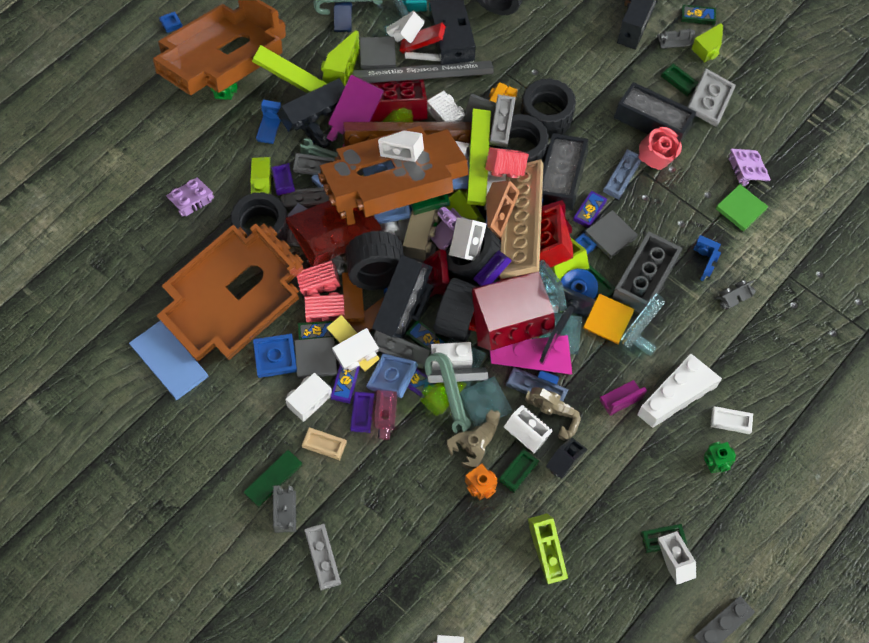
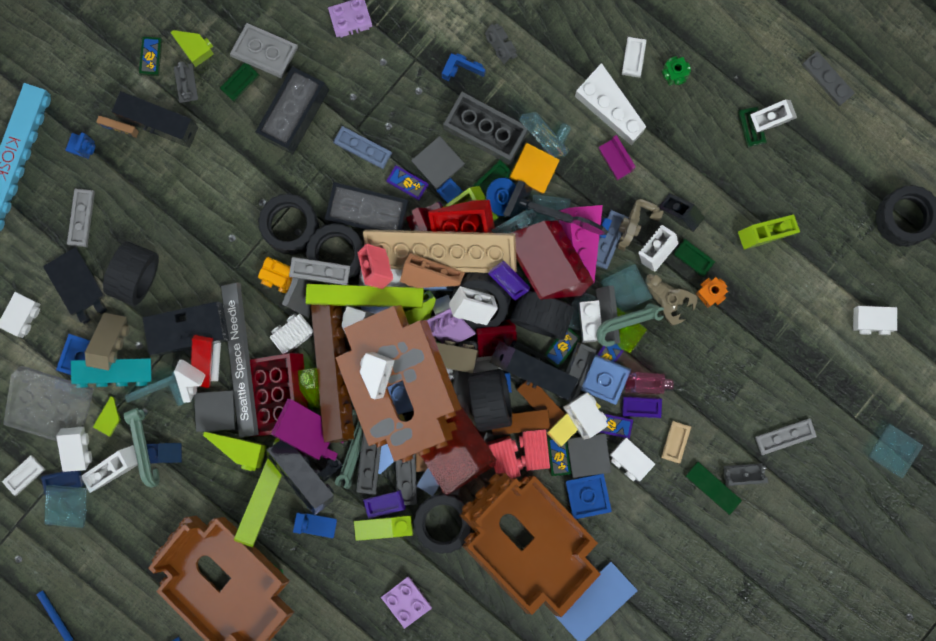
camera: 85 degrees left, 20 degrees up
coral brick [639,127,682,170] -> none
bright green tile [716,185,768,232] -> none

